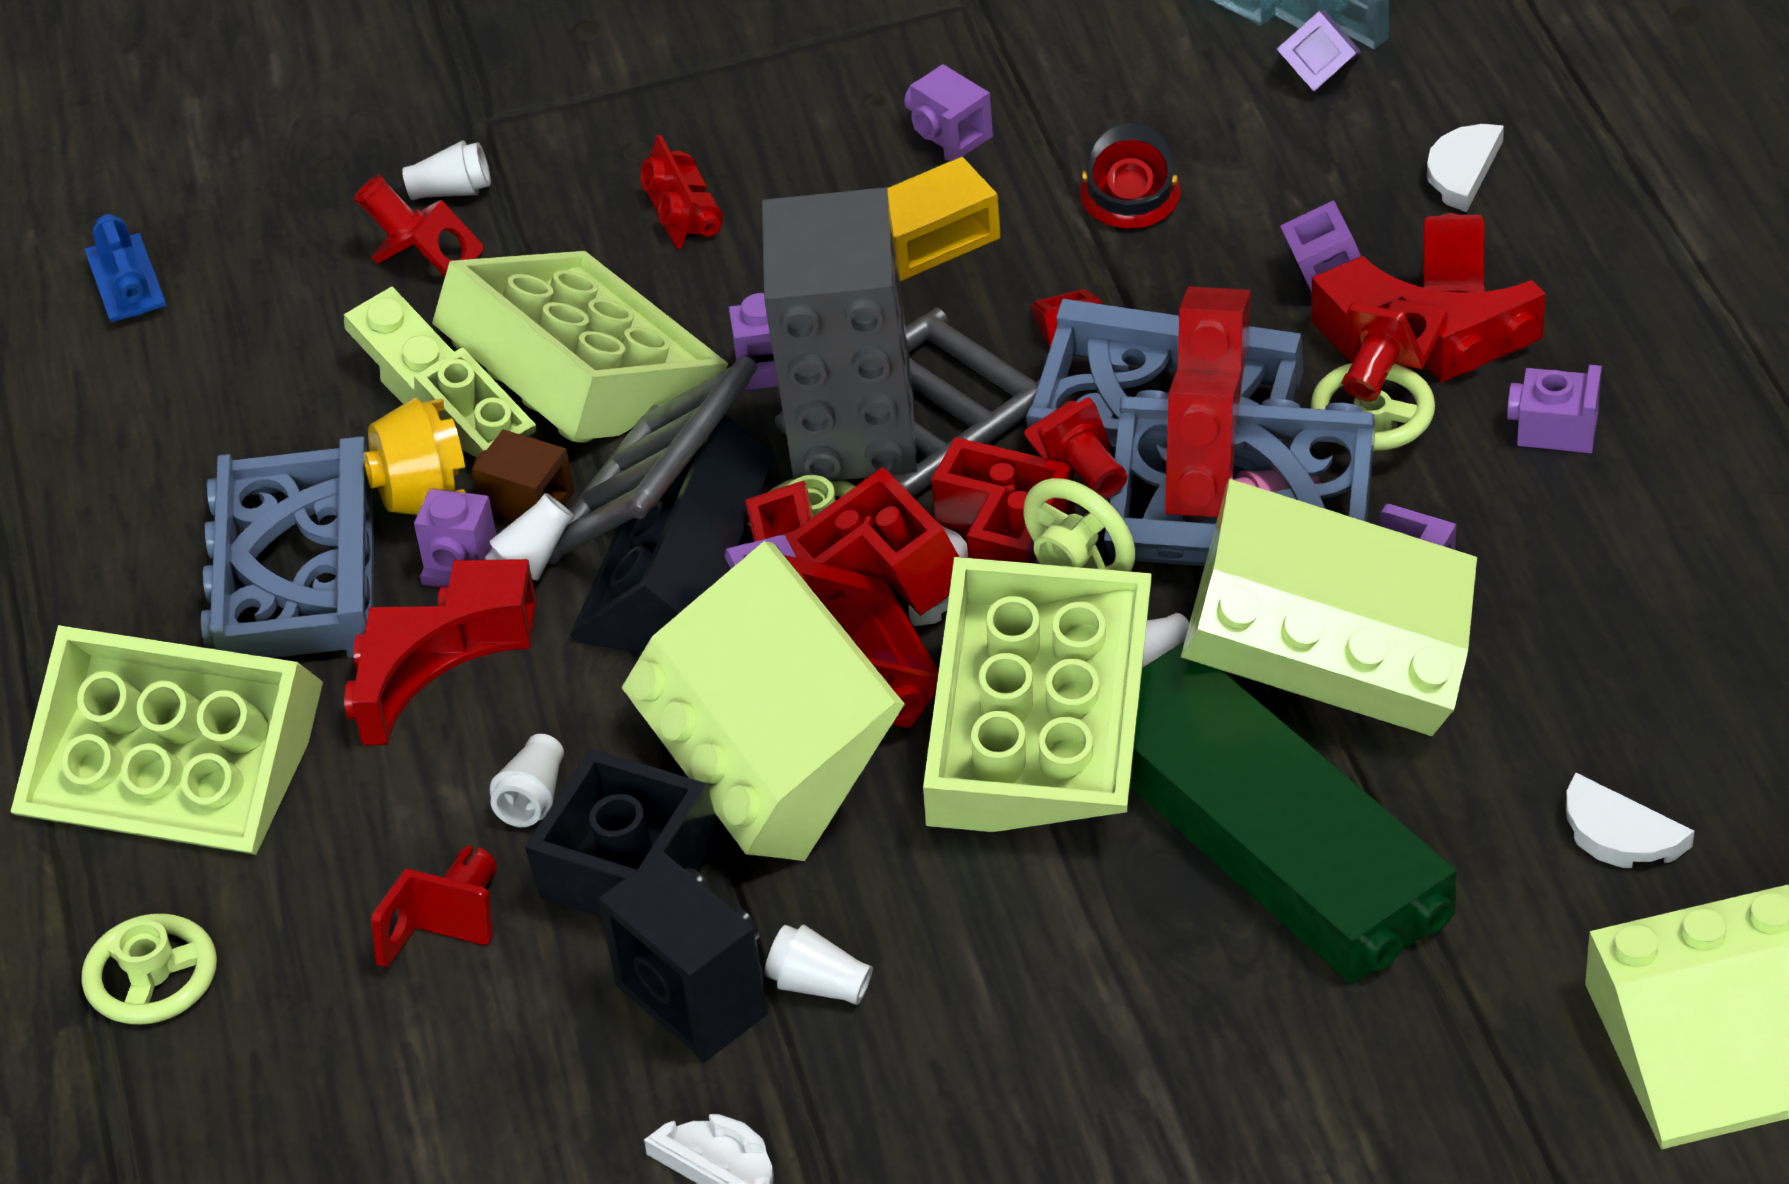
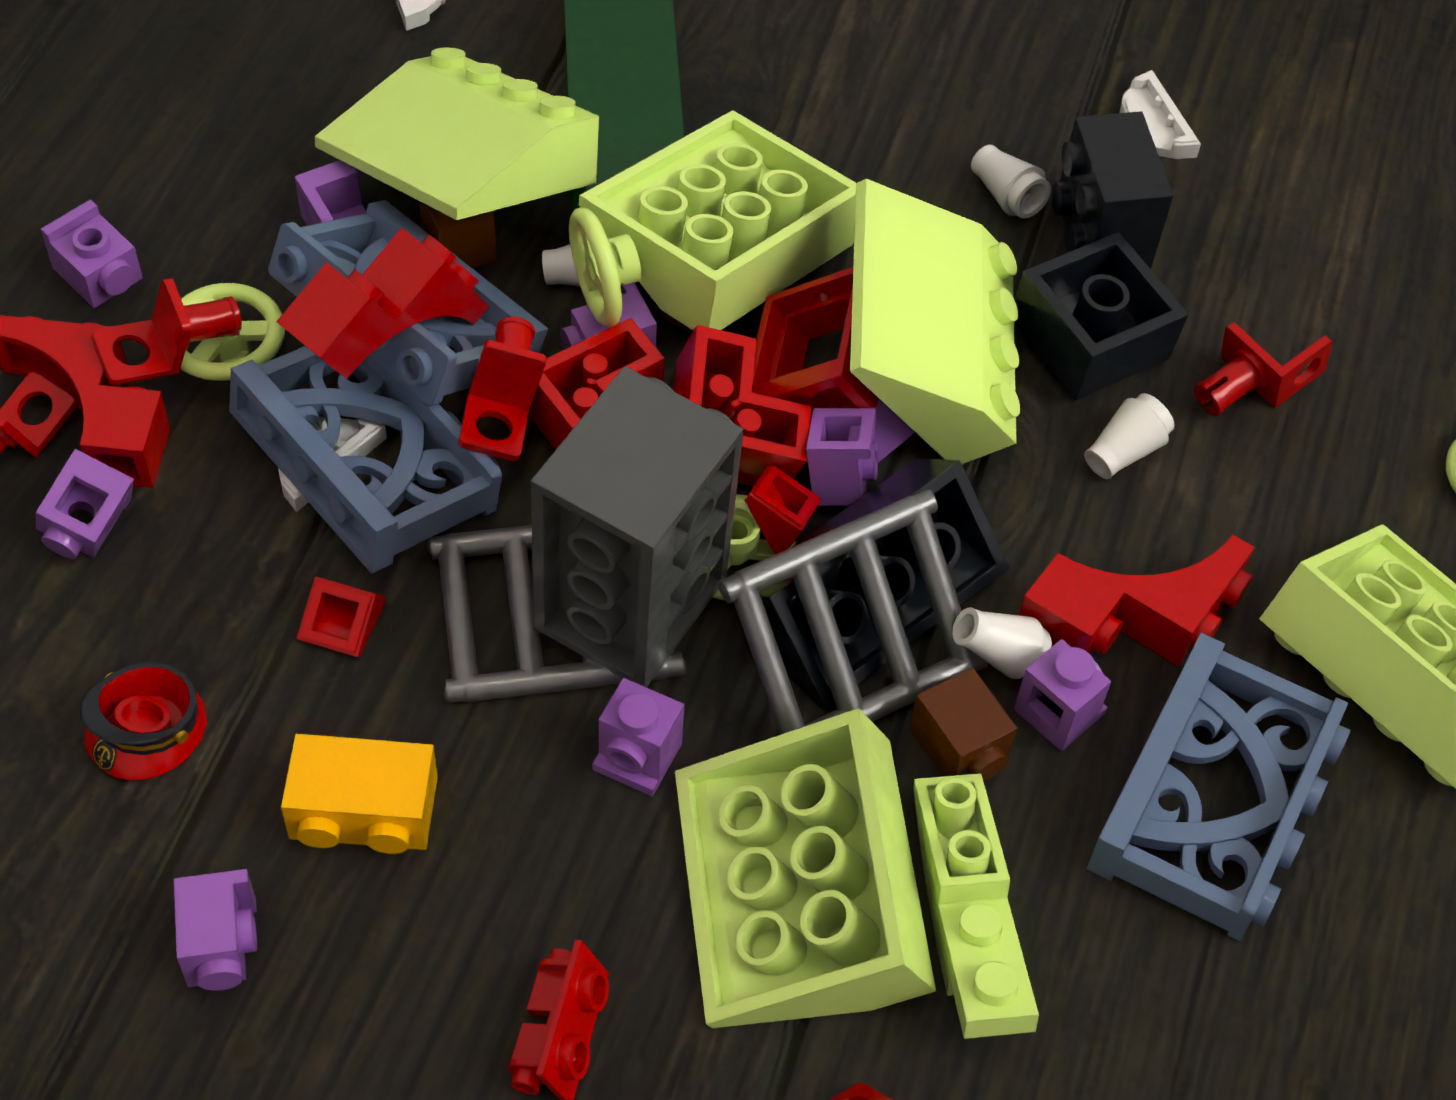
camera: 155 degrees left, 10 degrees up
yellow cone [363,397,466,515] -> none

